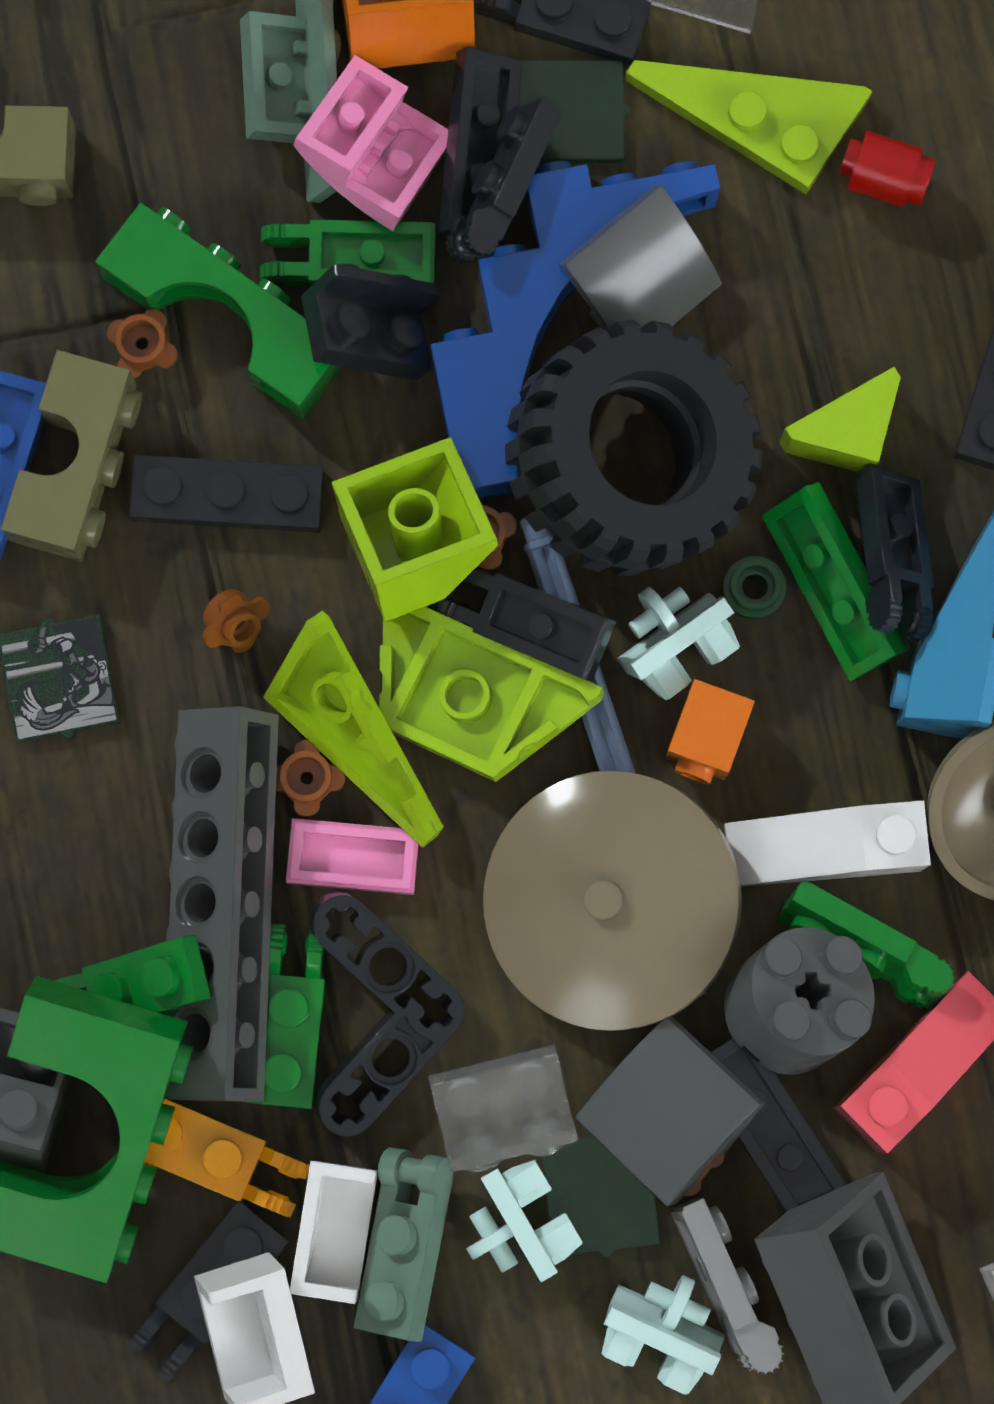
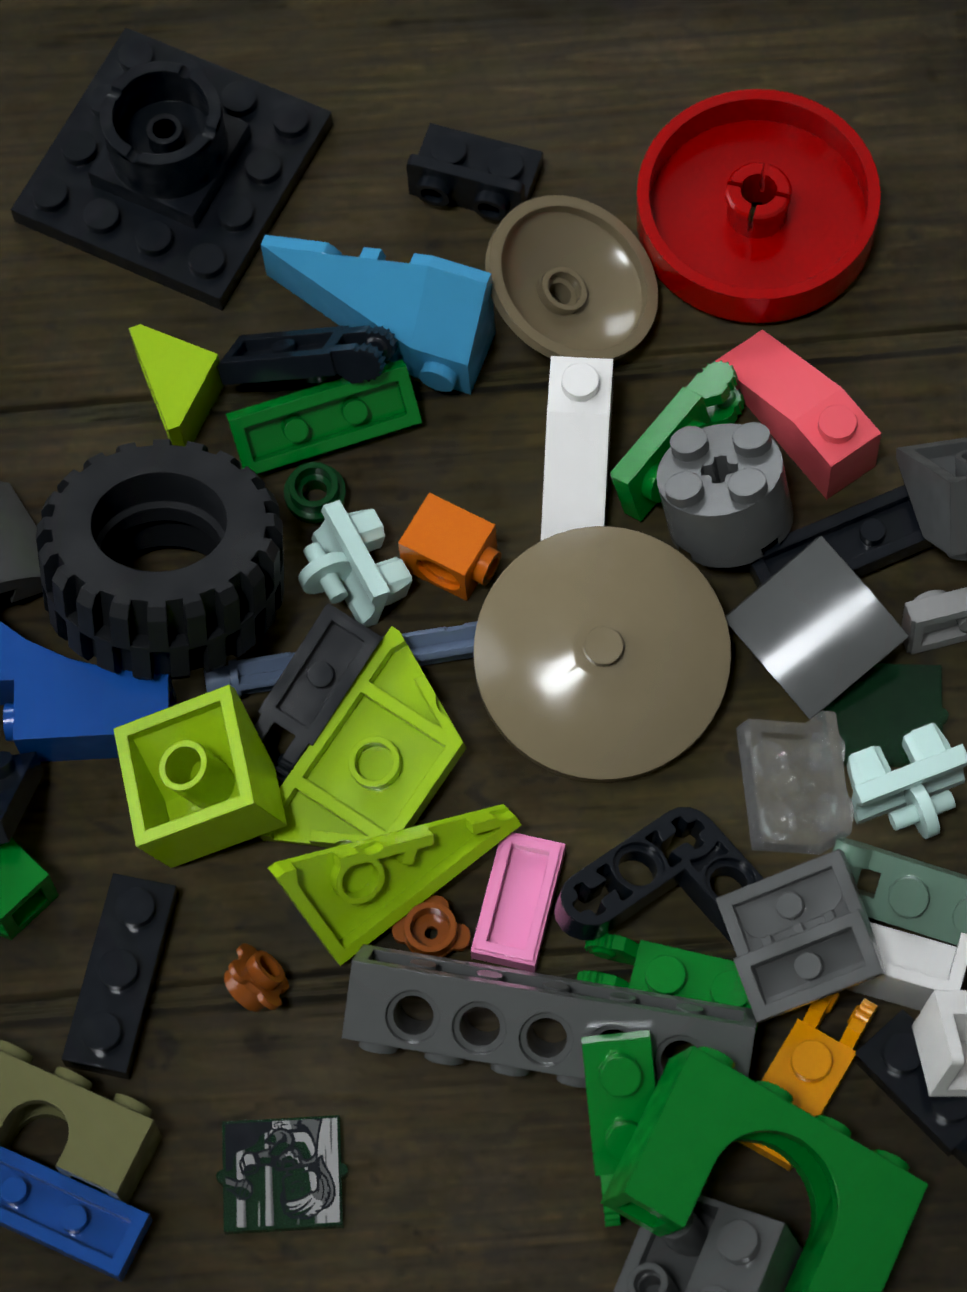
camera: 75 degrees left, 15 degrees down
none -> dark grey slope [715,849,886,1023]

